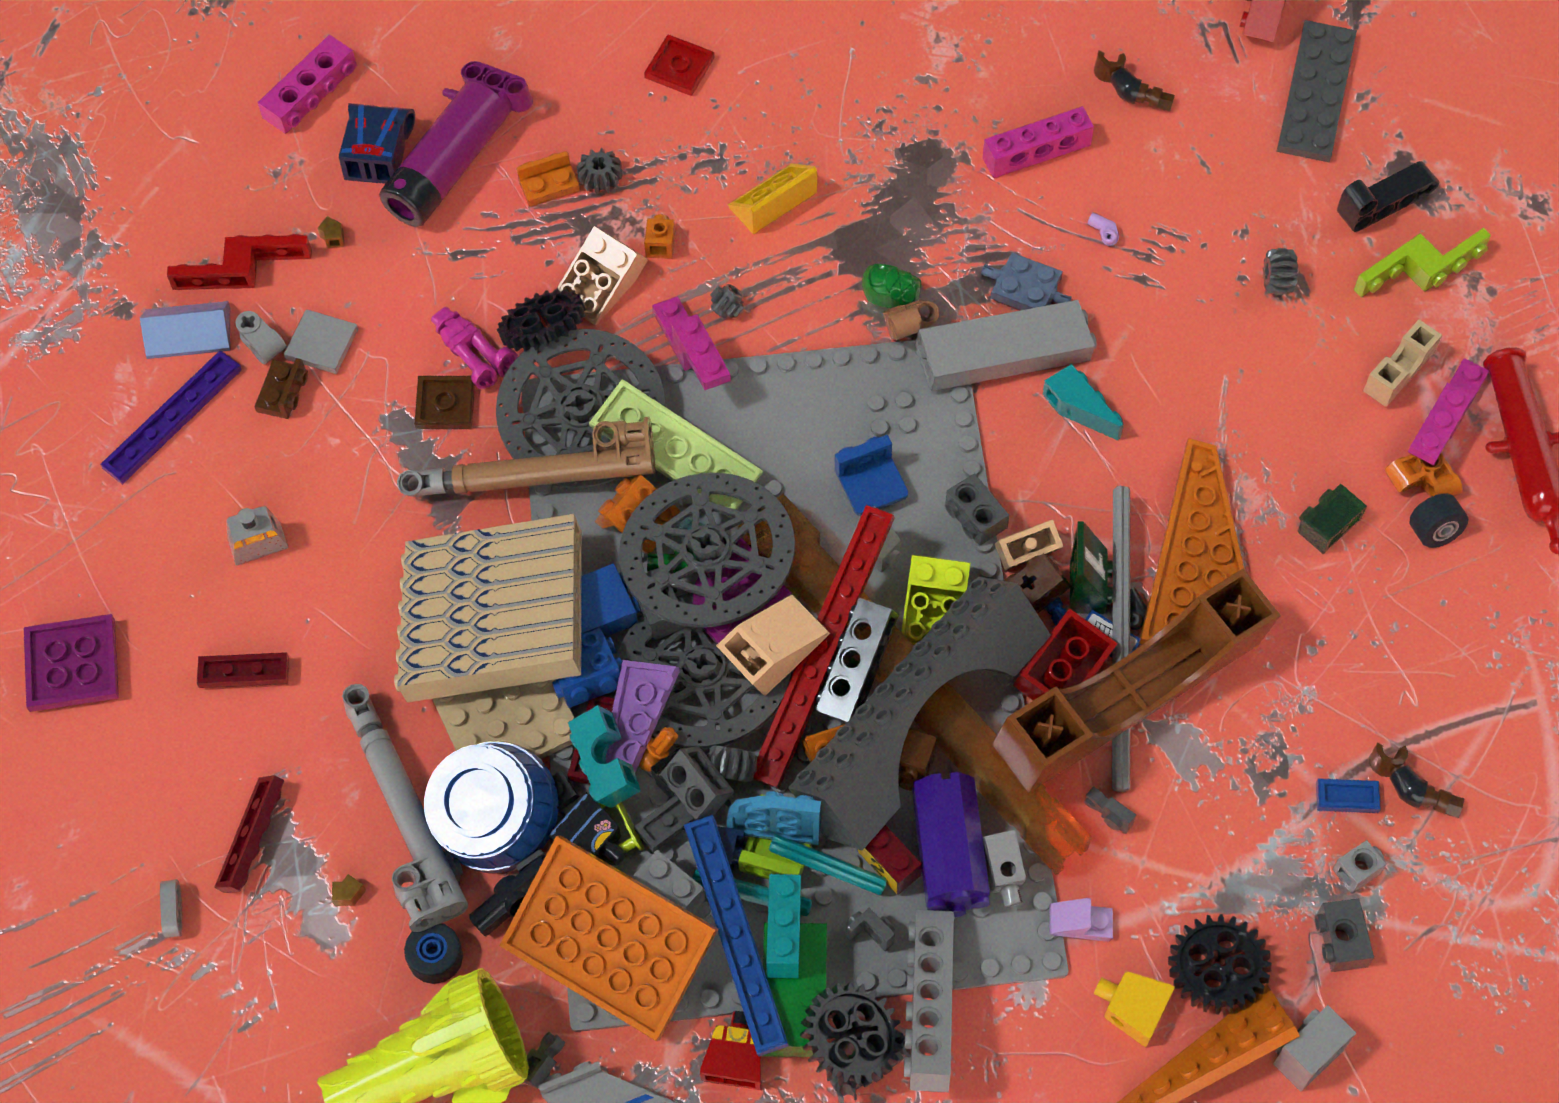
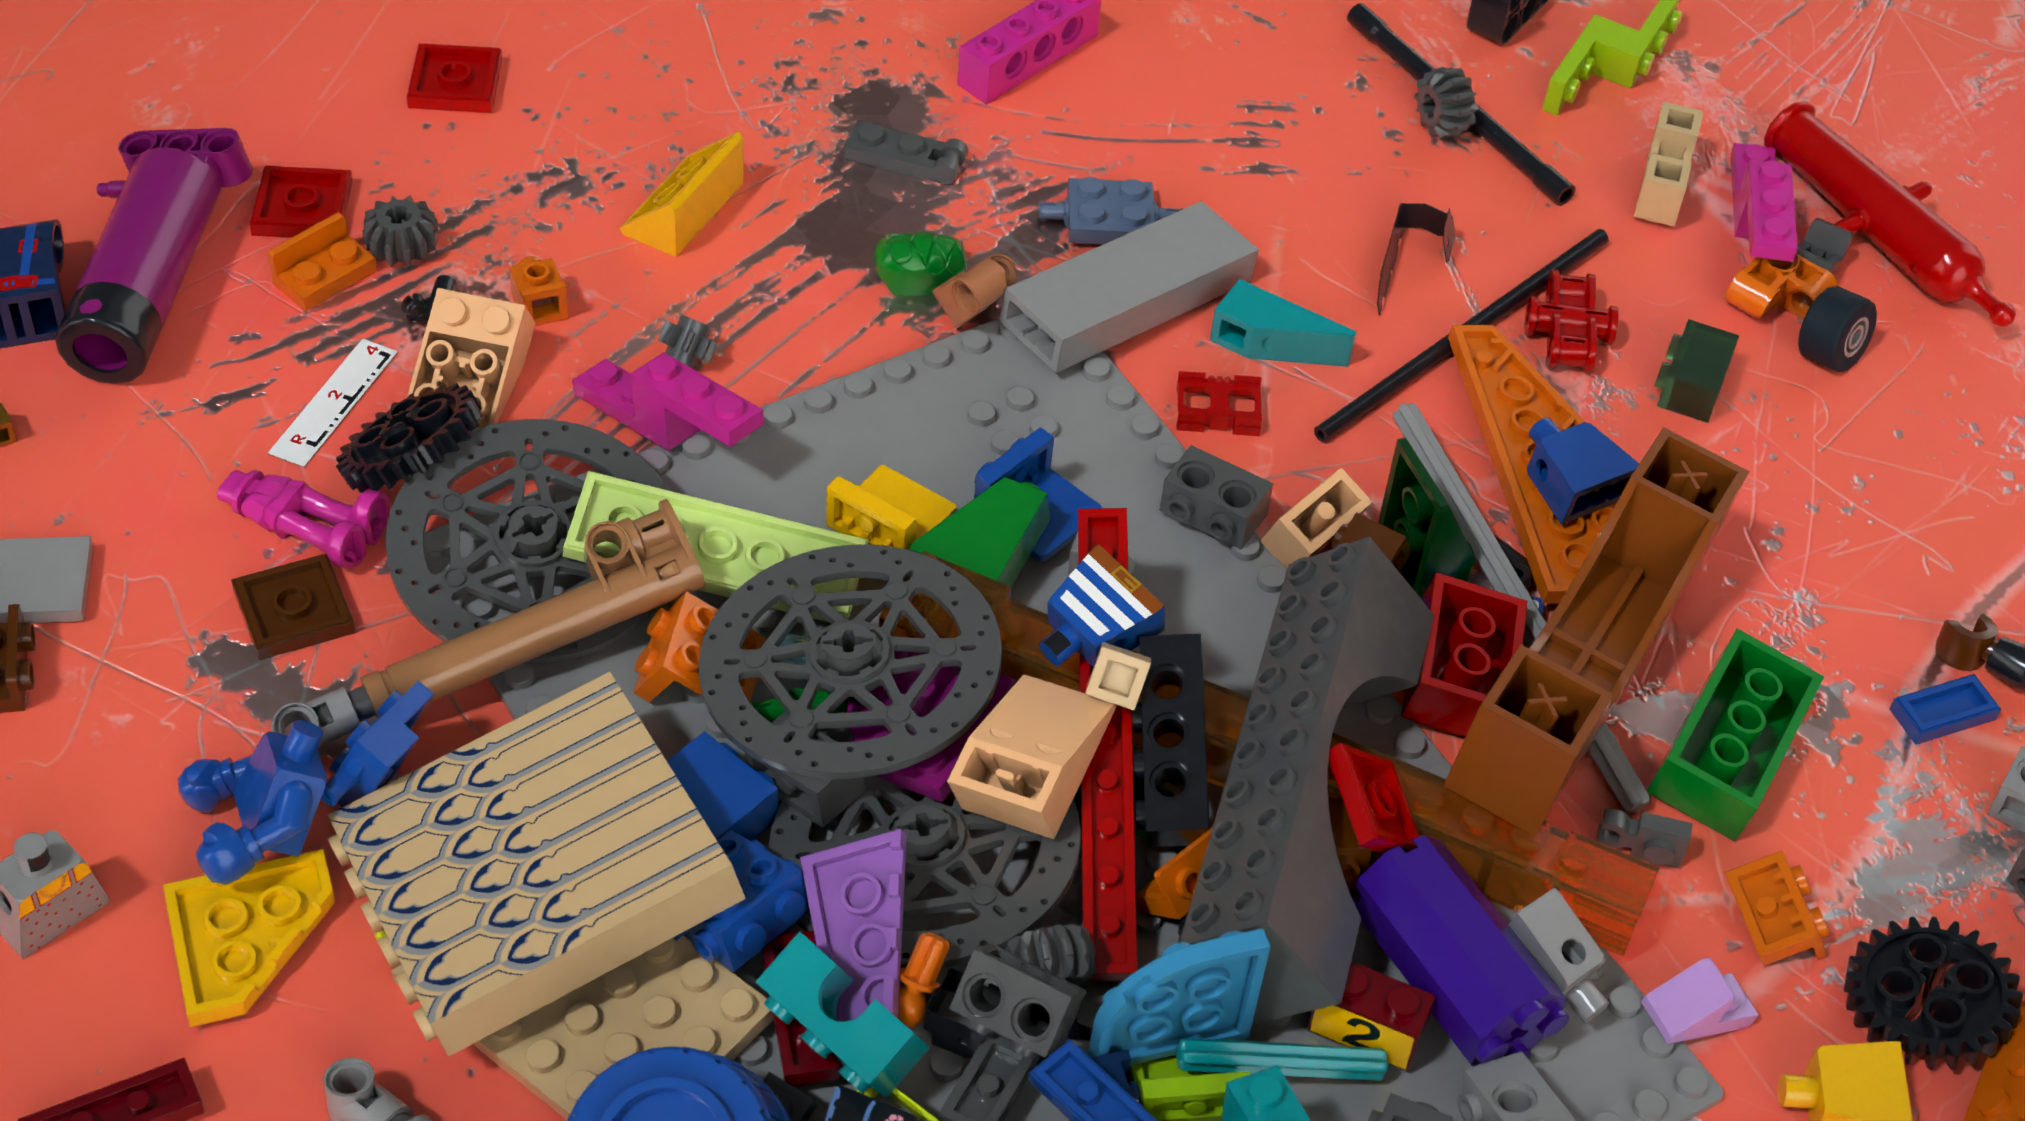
camera: 30 degrees left, 15 degrees down
neon yellow slope [900,554,971,645] -> none
lavender arm [1087,212,1119,246] -> none
none -> yellow plate [163,849,335,1027]
none -> blue torso [178,720,327,885]
none -> red tile [250,166,353,237]
none -> white sticker [267,339,398,467]
none -> blue plate [321,681,434,807]
none -> black arm [401,275,457,325]
none -> yellow bracket [826,465,956,550]
none -> dark grey plate [844,120,969,185]
none -> green slope [910,477,1050,608]
none -> torso [1039,544,1165,667]
none -> tan tile [1085,642,1151,710]
none -> red piece [1176,371,1262,436]
none -> black piece [1314,229,1609,442]
none -> red tile [1328,743,1420,853]
none -> black piece [1347,3,1576,206]
none -> piece [1377,203,1456,315]
none -> red axle [1524,269,1619,373]
none -> blue torso [1527,417,1639,524]
none -> green brick [1647,628,1824,842]
none -> orange bracket [1725,850,1830,966]
none -> dark grey bracket [1796,218,1854,275]

